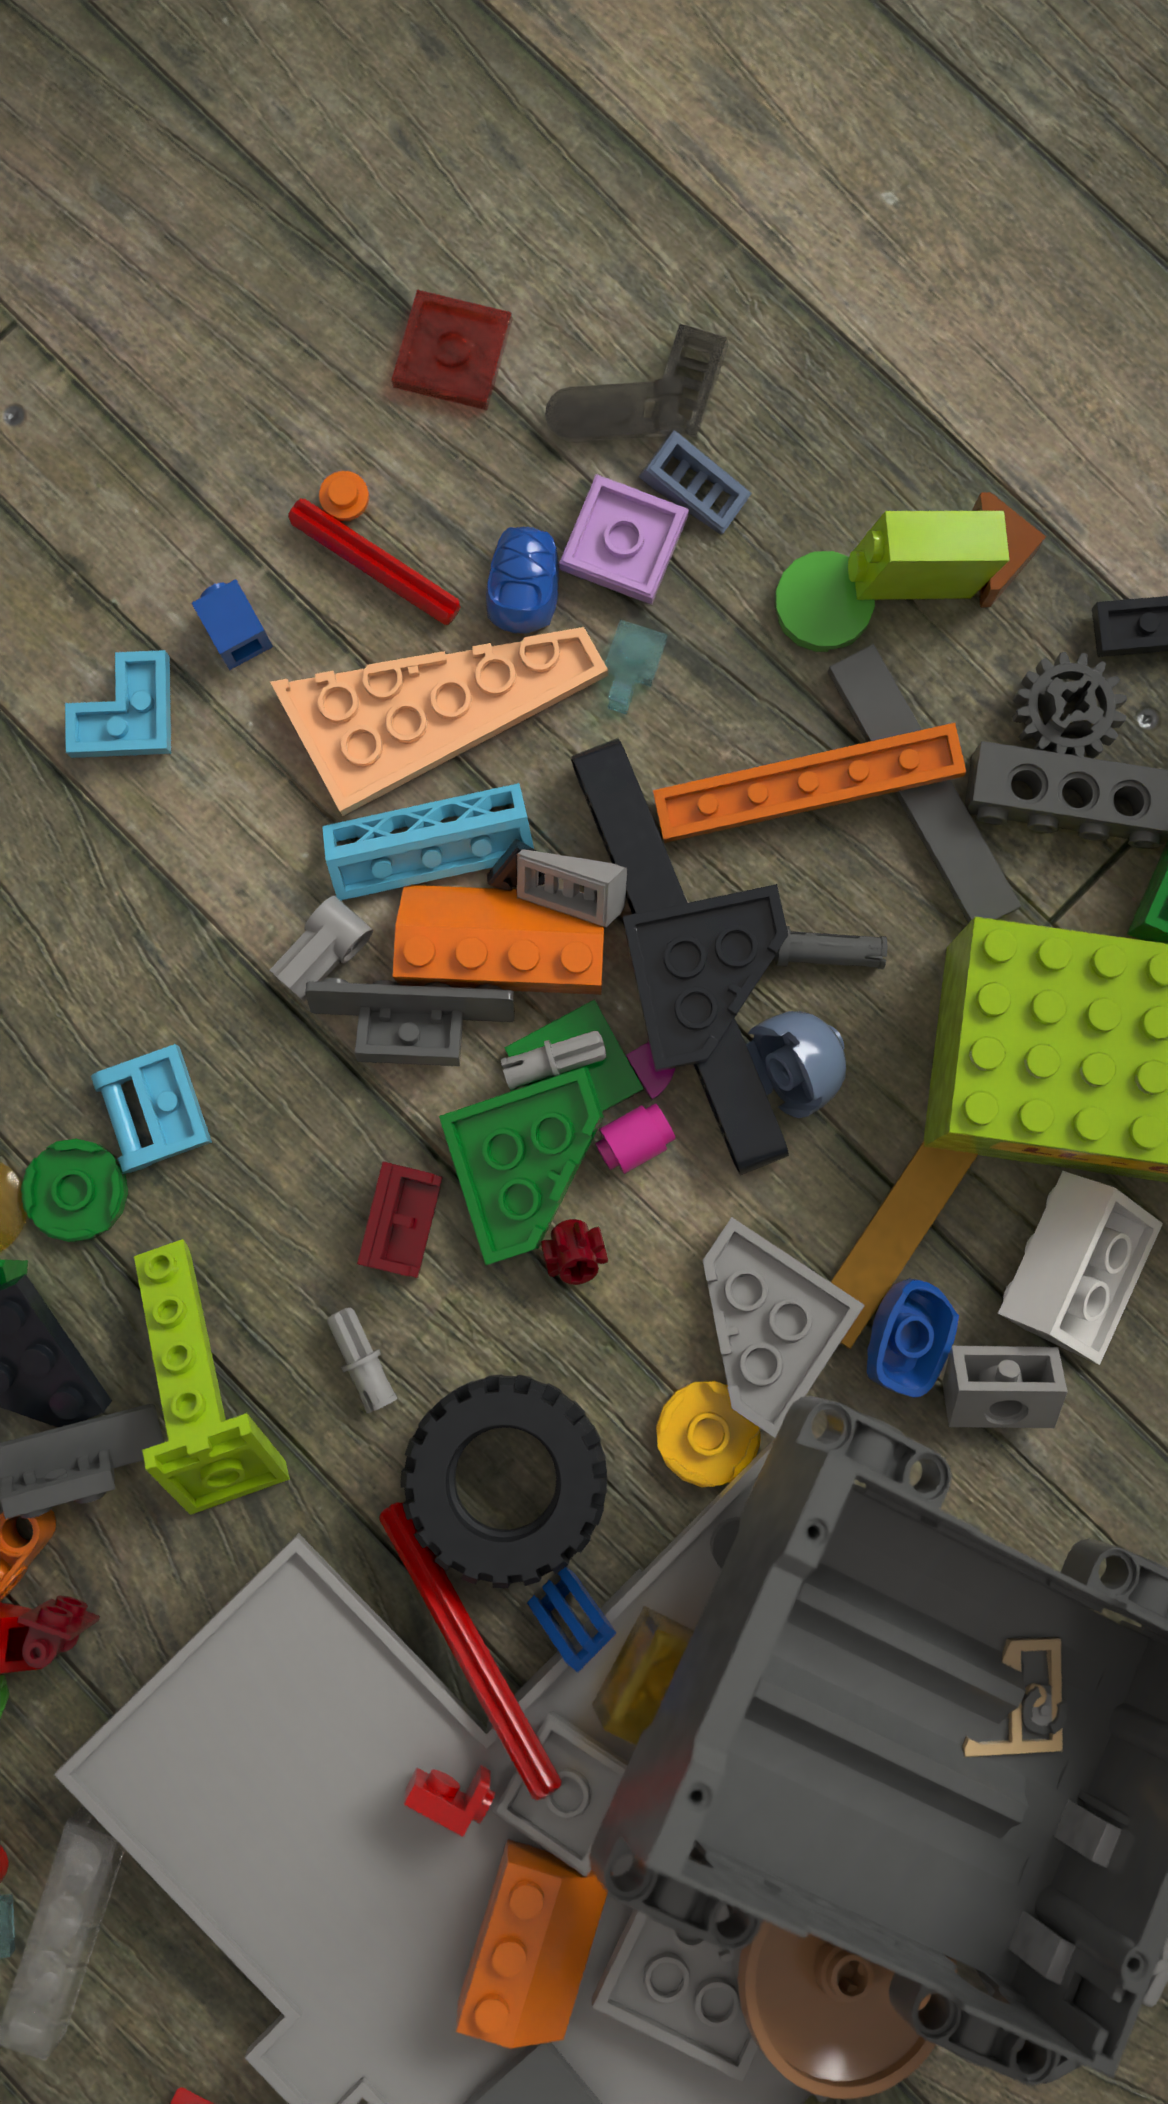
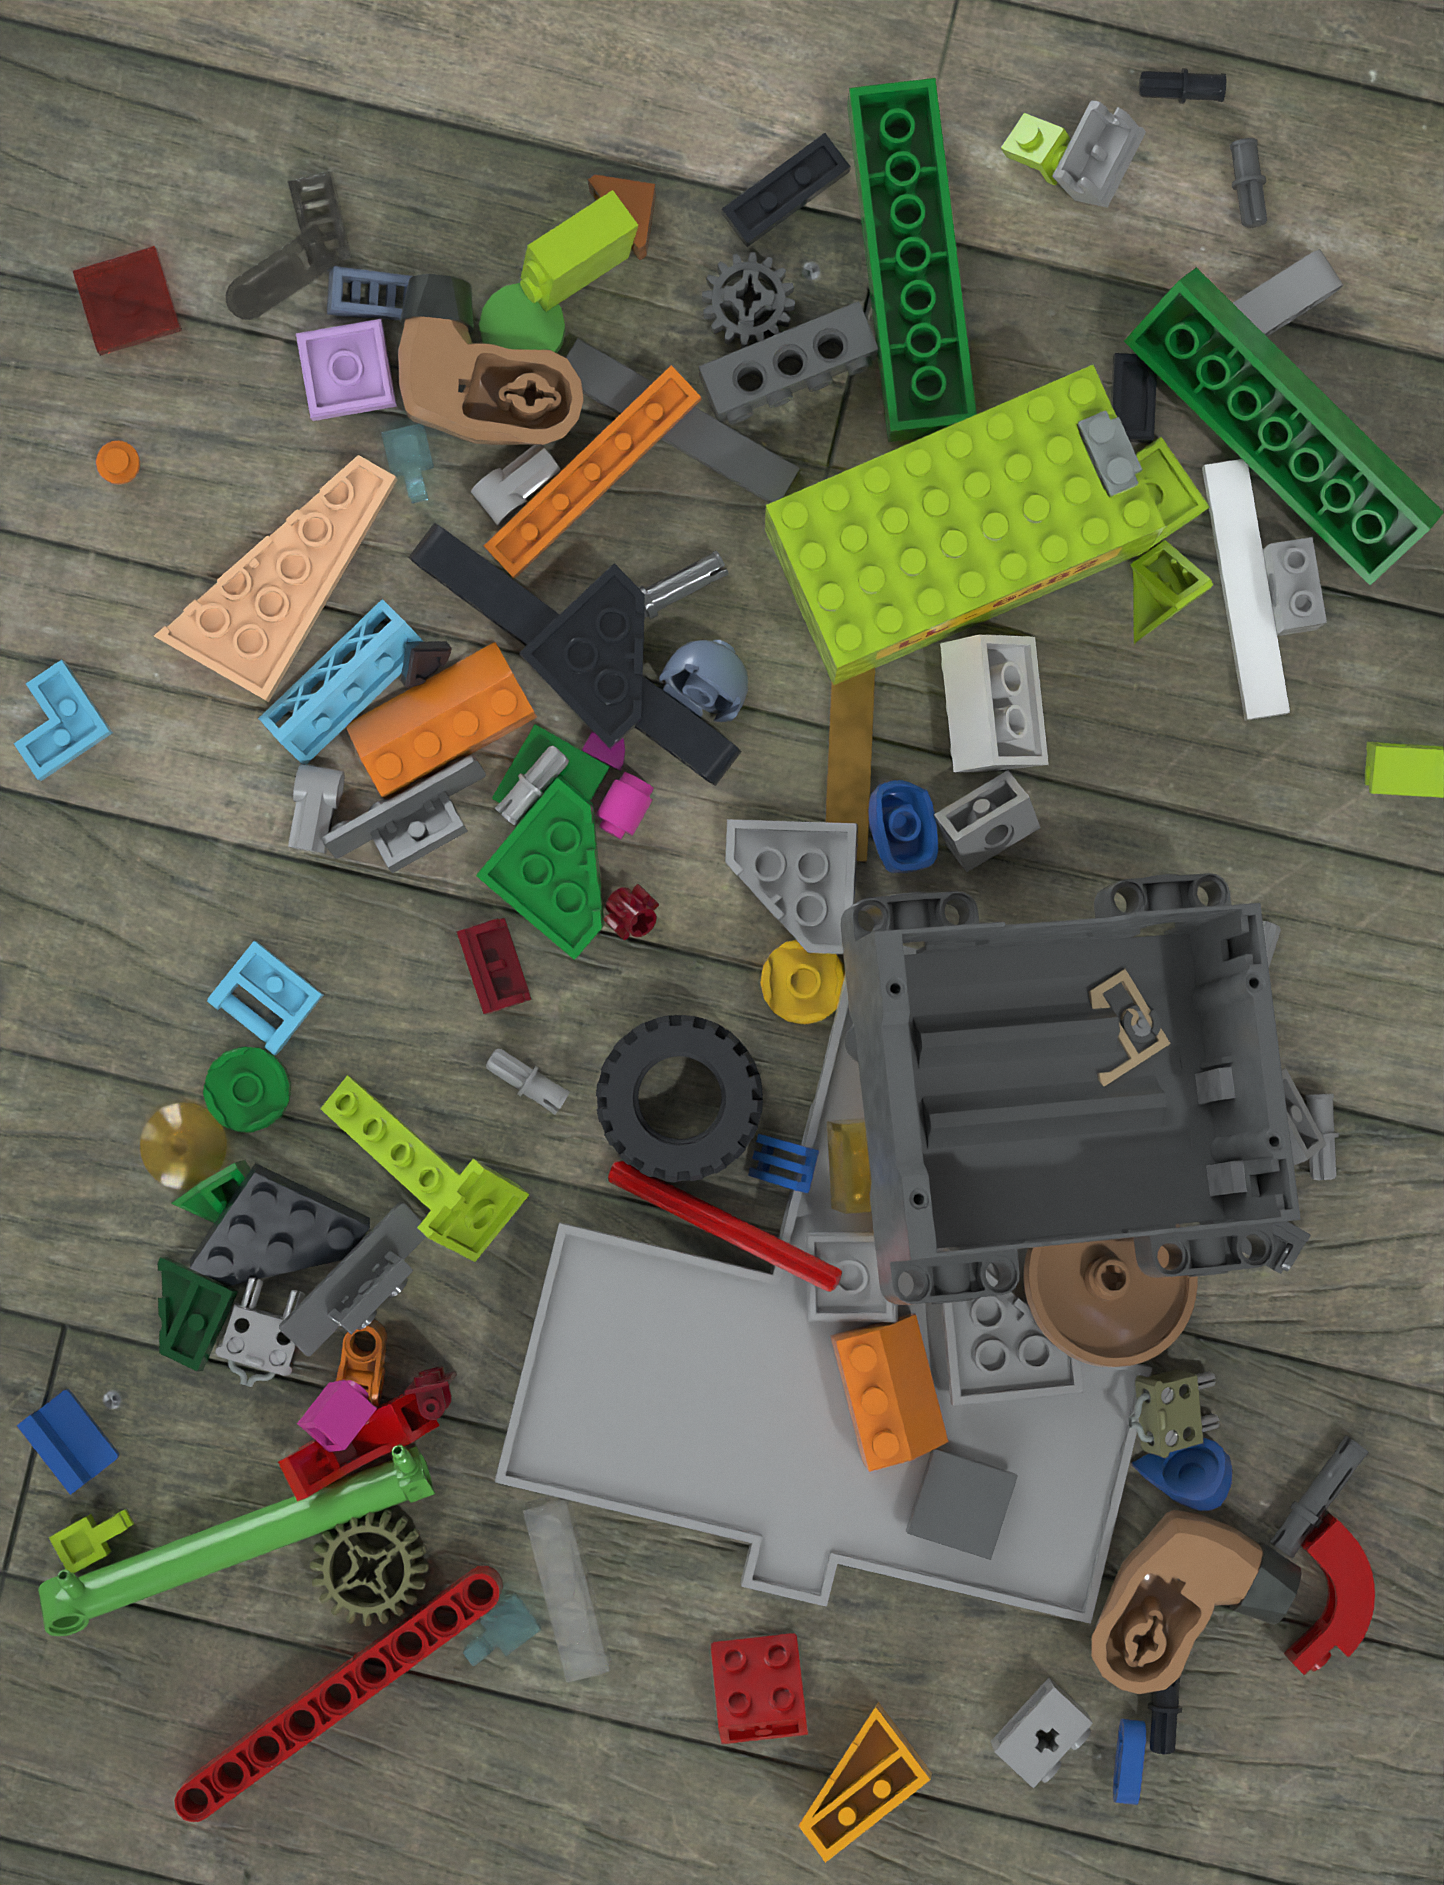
camera: 35 degrees left, 5 degrees up
blue brick [192,579,273,670] -> none
red axle [288,498,461,625] -> none
red bracket [403,1765,495,1837] -> none
blue piece [486,527,559,633] -> none
light grey slope [517,849,627,927] -> none
none -> medium nougat piece [398,274,584,445]
none -> light grey piece [471,445,561,526]

